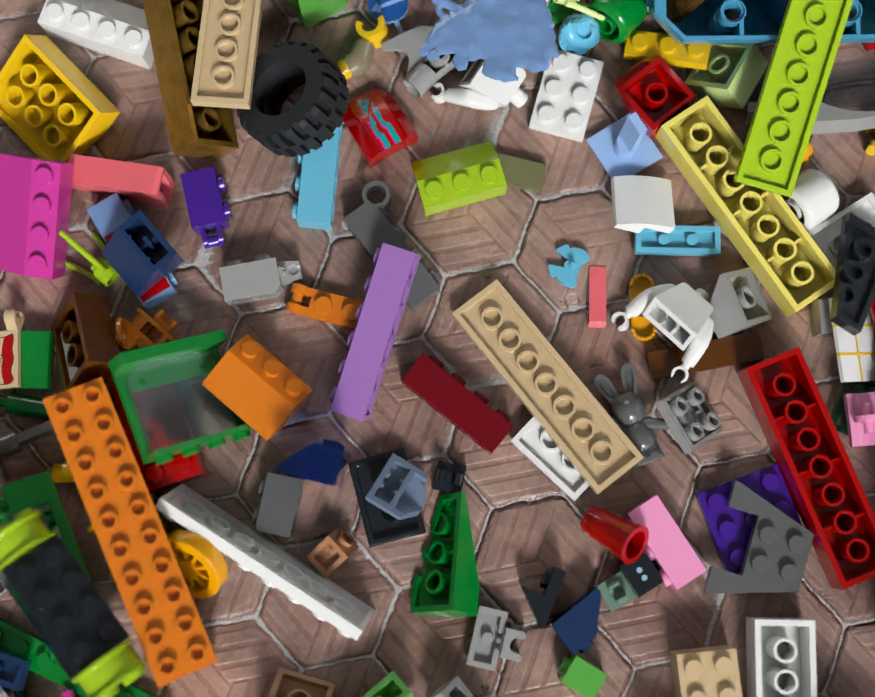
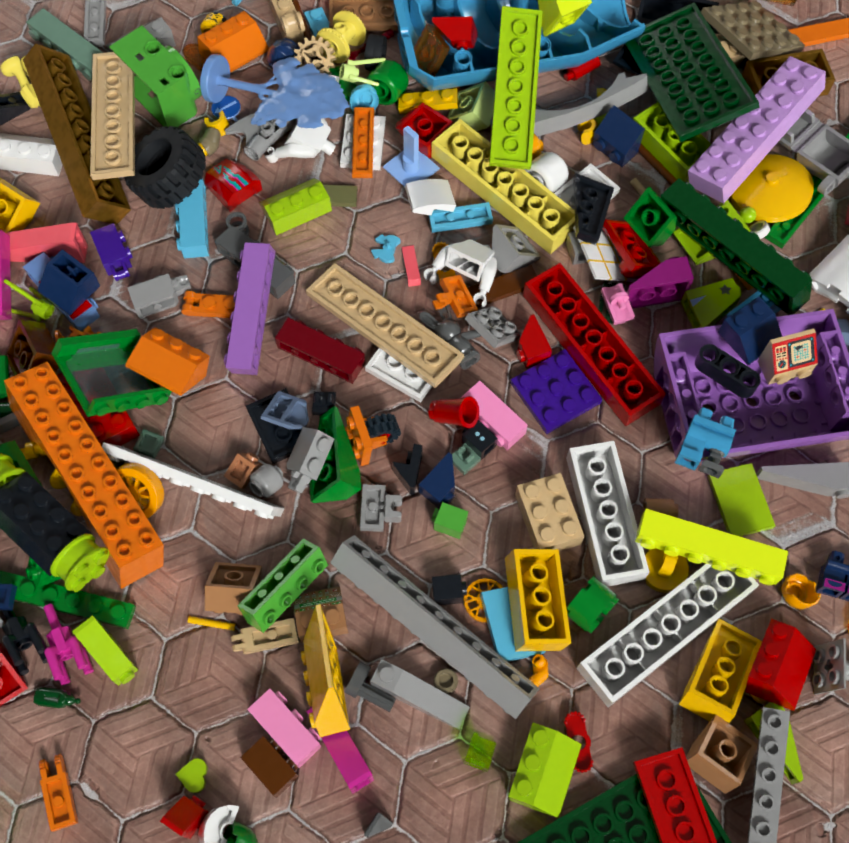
camera: 10 degrees left, 15 degrees down
dark grey brick [252,472,305,538] -> none
clear blue slope [275,439,350,488] -> none
dark grey wing [703,481,814,594] -> none
none -> sand green tile [133,429,165,459]
none -> light grey head [249,464,283,498]
none -> light grey hinge [286,427,335,493]
none -> orange plate [345,405,401,466]
none -> orange tile [352,107,374,178]
none -> orange plate [432,275,478,318]
none -> red slope [516,314,552,369]

